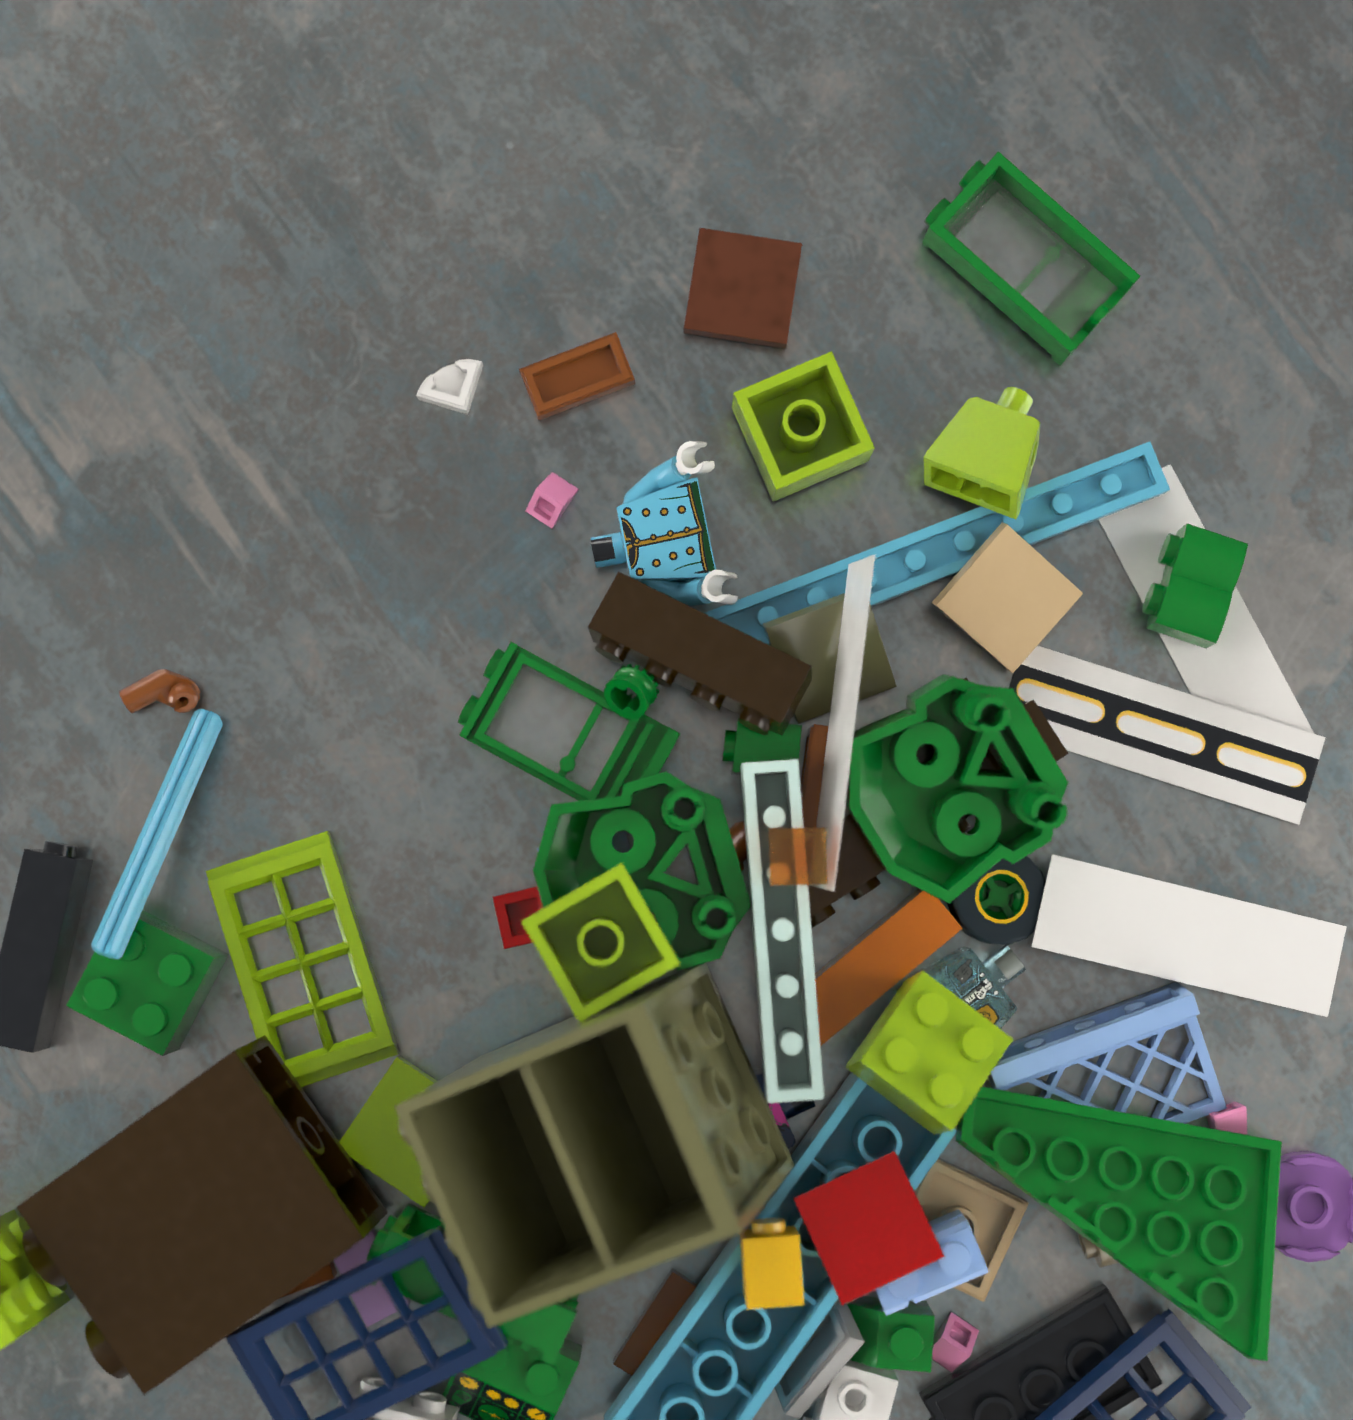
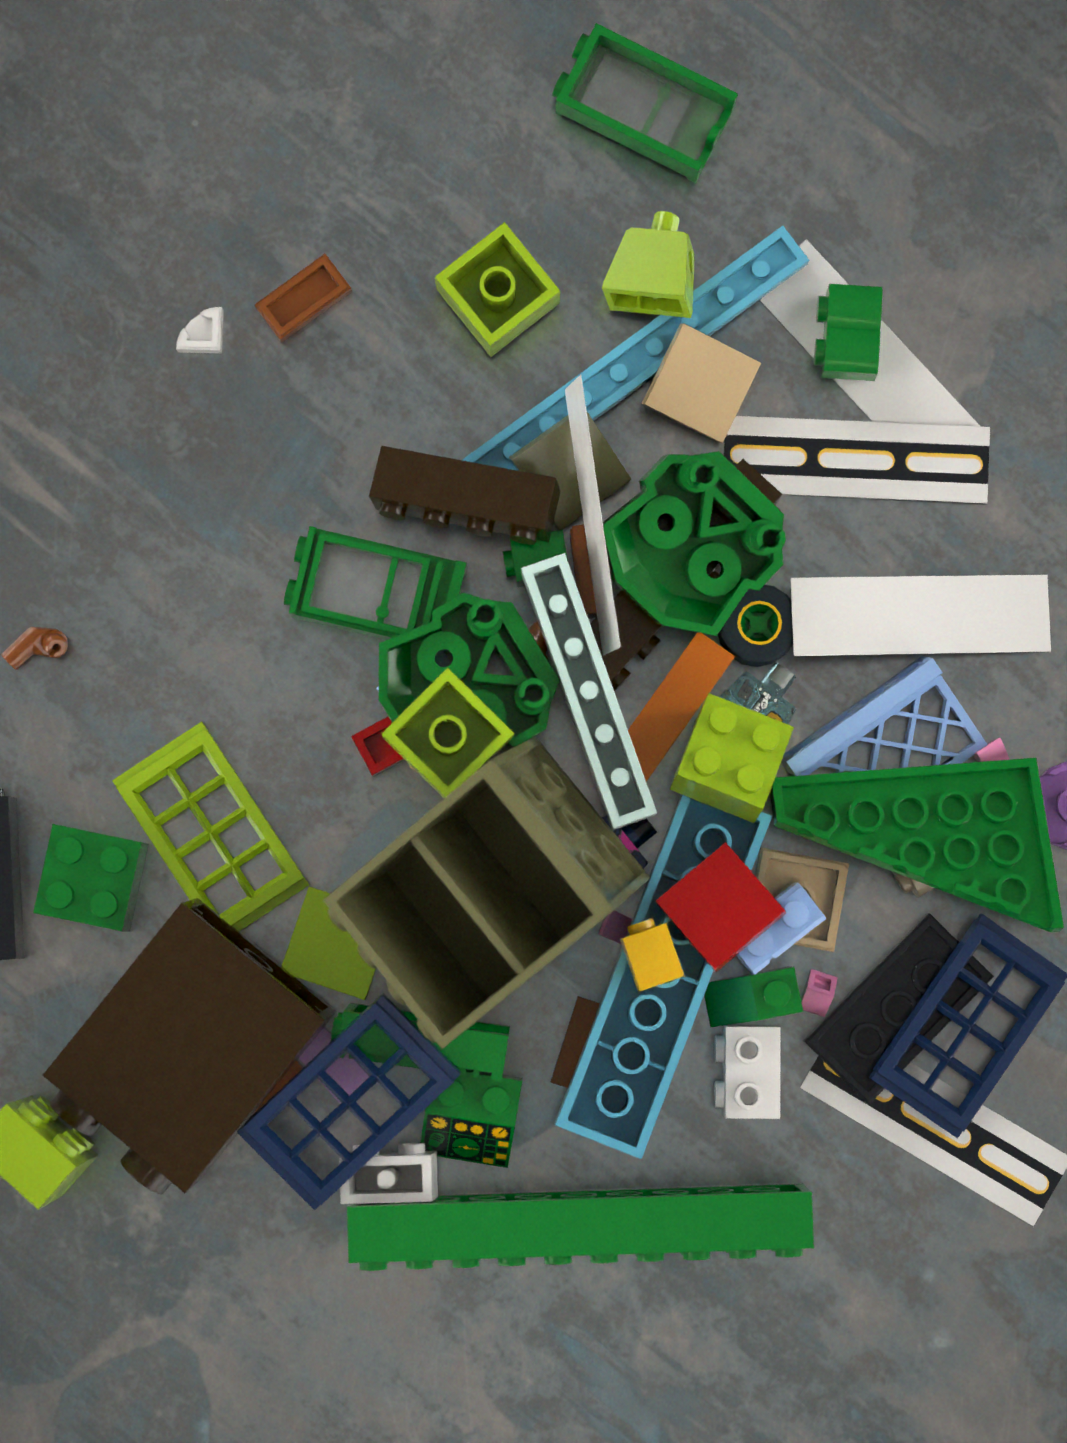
camera: 15 degrees left, 0 degrees up
medium azure axle [91,709,223,959] -> none
bright pink piece [526,472,579,529] -> none
medium azure torso [590,441,738,606] -> none
green bush [604,664,659,719] -> none
copper tile [684,228,802,349] -> none
clear orange tile [768,827,827,886] -> none
light grey tile [775,1299,864,1419] -> none

